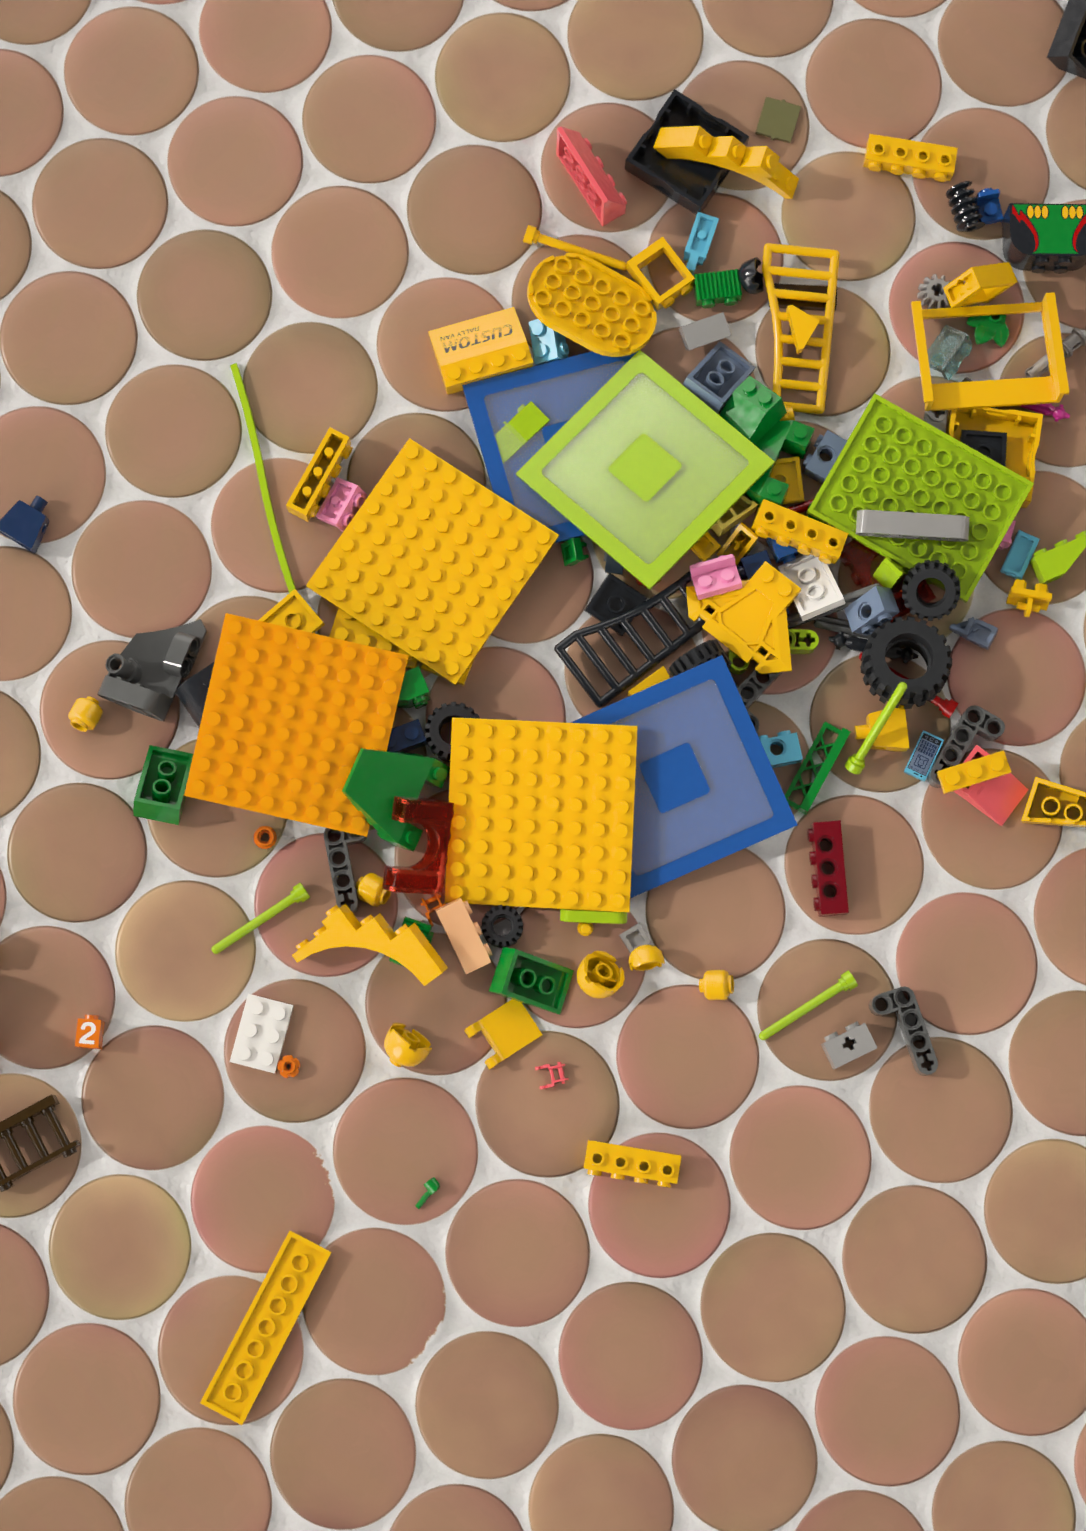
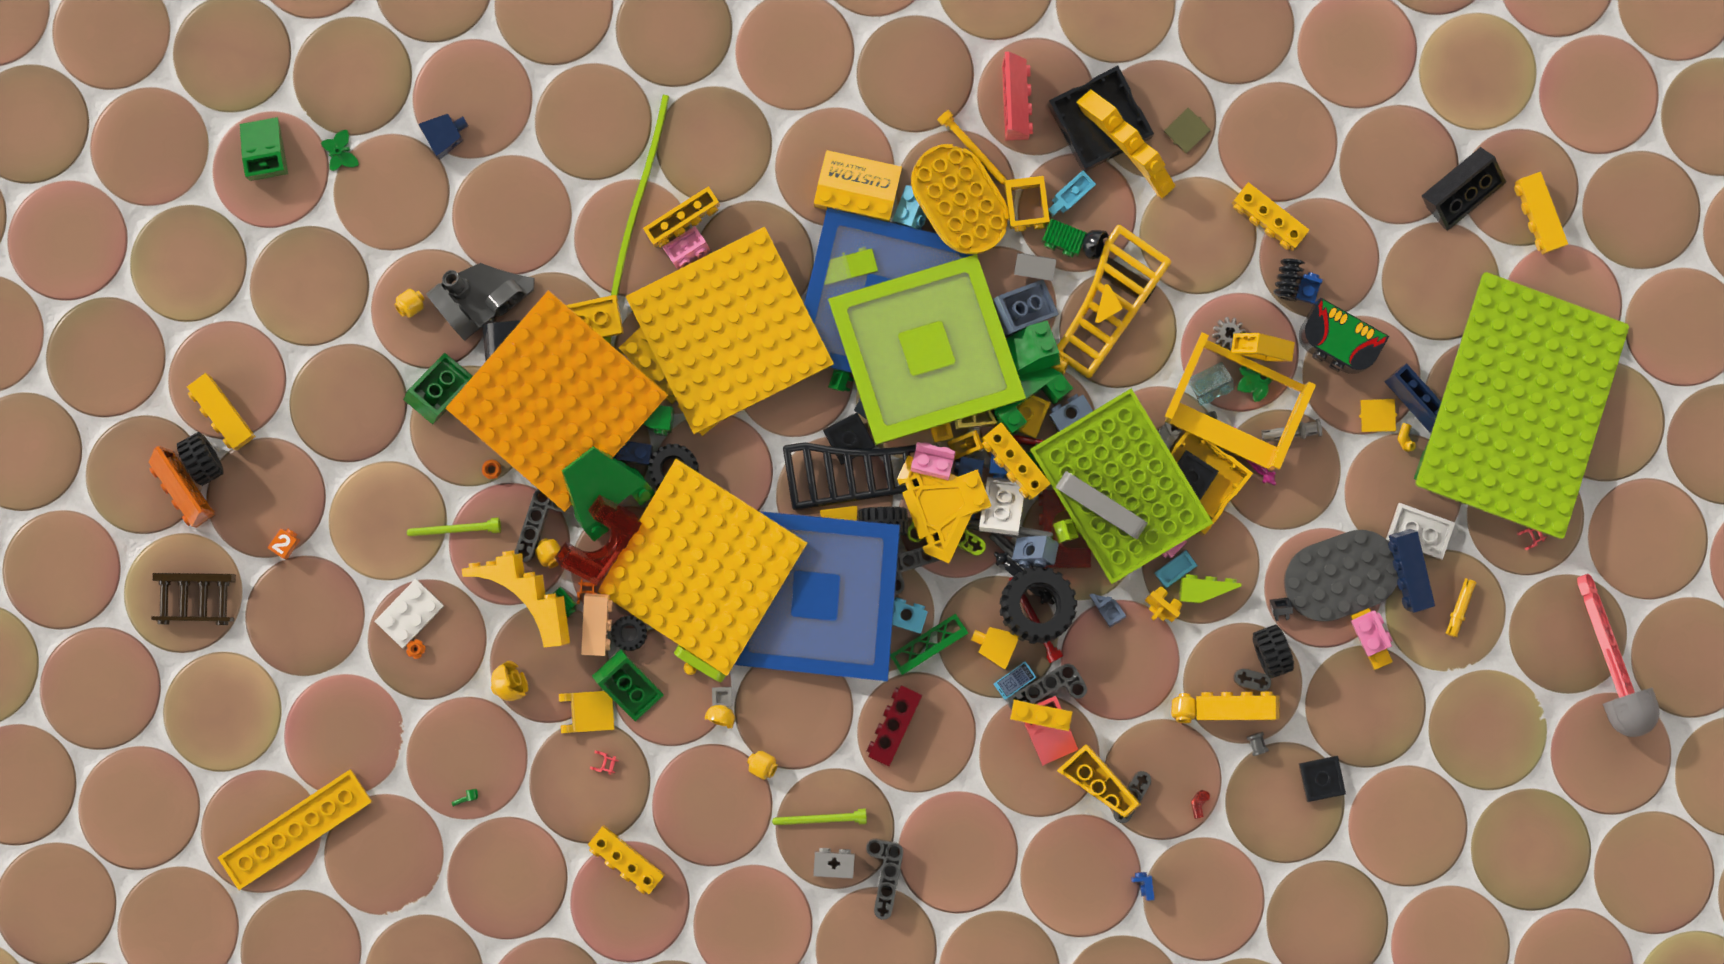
camera: 30 degrees right, 5 degrees up
yellow cylinder [577,951,625,999] -> none
lime piece [845,682,907,775] -> none
black tyre [902,560,960,621] -> none

